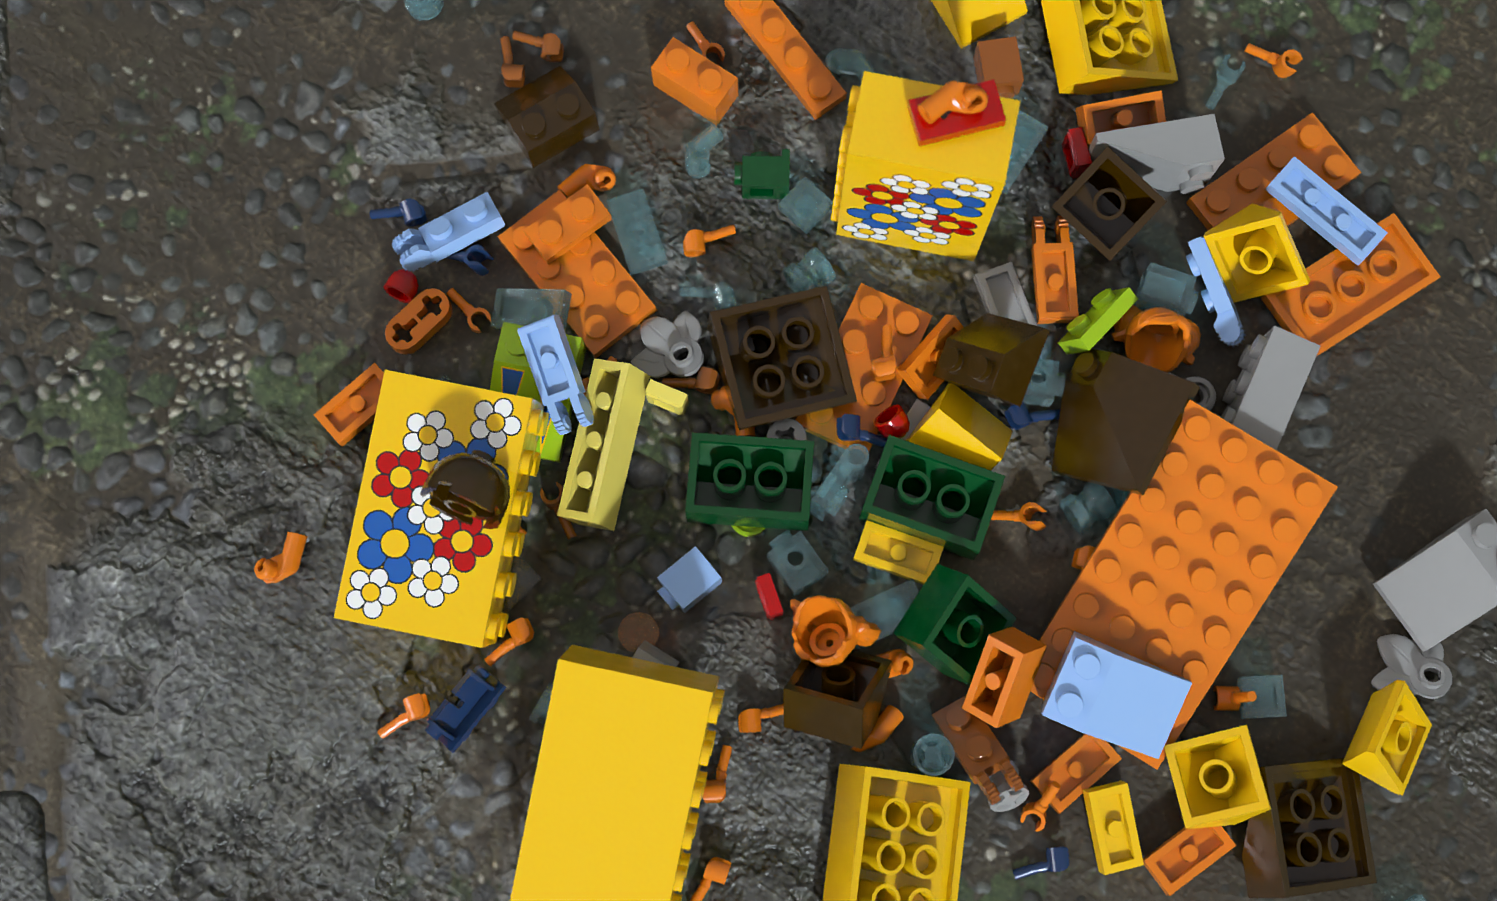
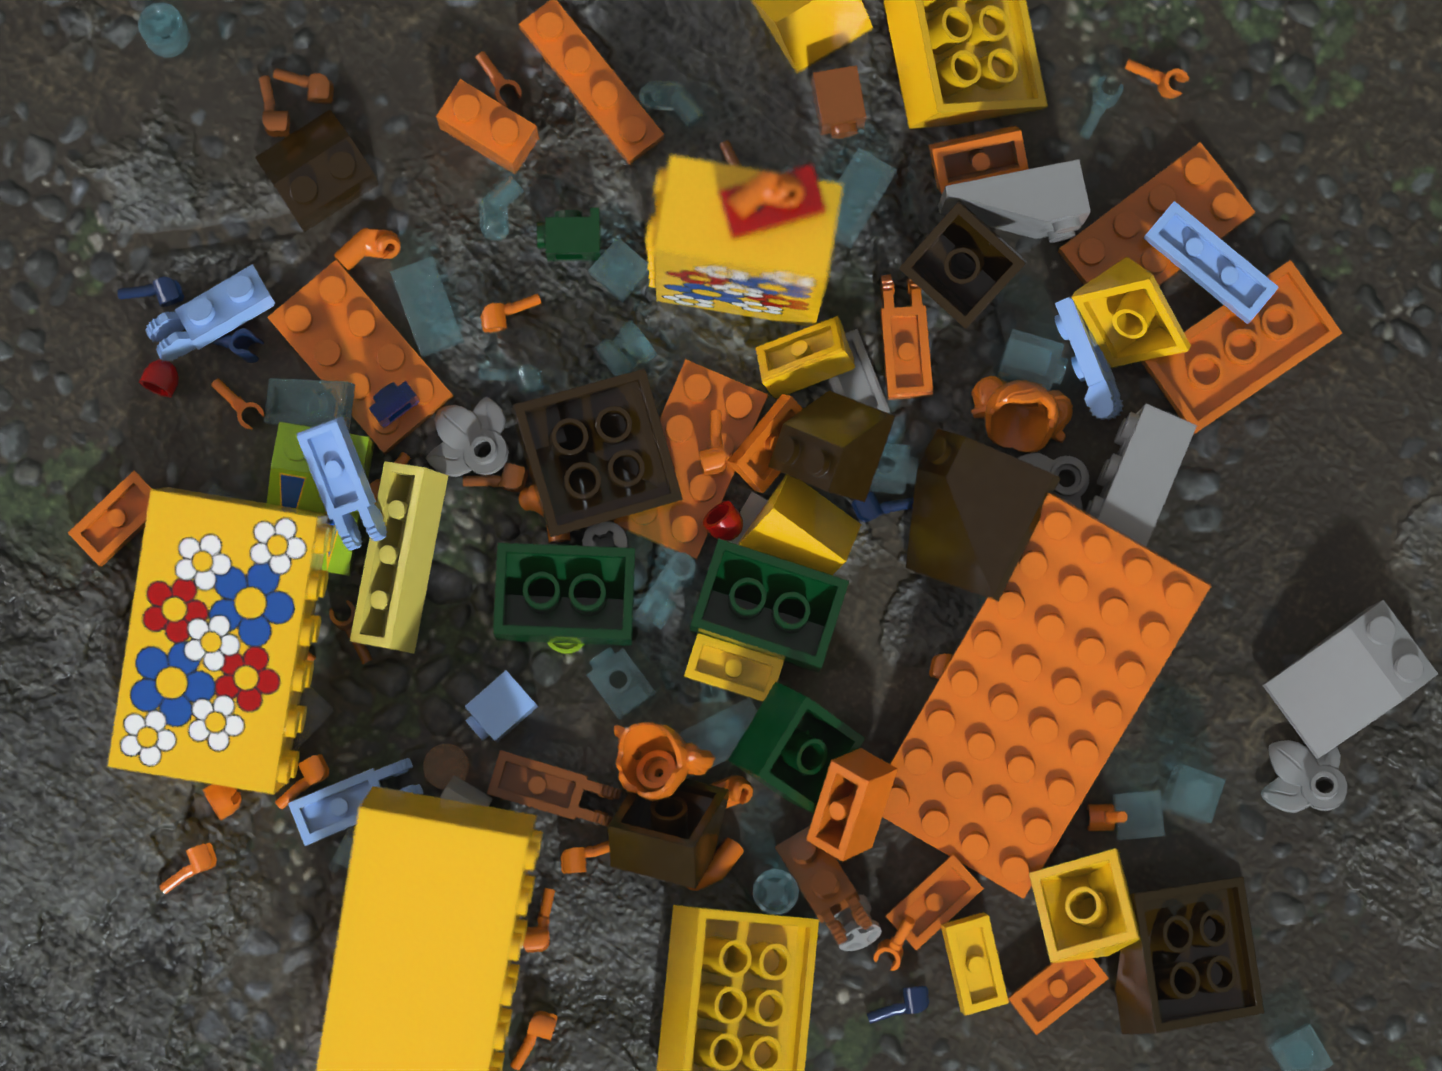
camera: 10 degrees left, 5 degrees up
orange arm [254,532,307,584] -> none
orange beam [385,288,453,355] -> none
dark brown cylinder [420,450,510,529] -> none
dark blue hinge [425,664,507,753] -> none
orange plate [524,184,612,265] -> none
light yellow tile [645,379,689,416] -> none
red tile [755,573,783,620] -> none
dark blue hand [836,414,887,448] -> none
orange hand [991,502,1047,531] -> none
light blue slope [1041,631,1192,759] -> none
lime plate [1058,287,1138,355] -> none
clear light blue wheel [1060,482,1117,535] -> none
red tile [1061,127,1092,179] -> none
yellow slope [1342,680,1432,796] -> none
none -> orange hinge [202,784,242,821]
none -> light blue hinge [288,758,424,846]
none -> clear blue plate [369,381,420,428]
none -> dark orange hinge [487,750,622,826]
none -> yellow slope [755,316,855,398]
none -> clear light blue brick [1159,764,1226,824]

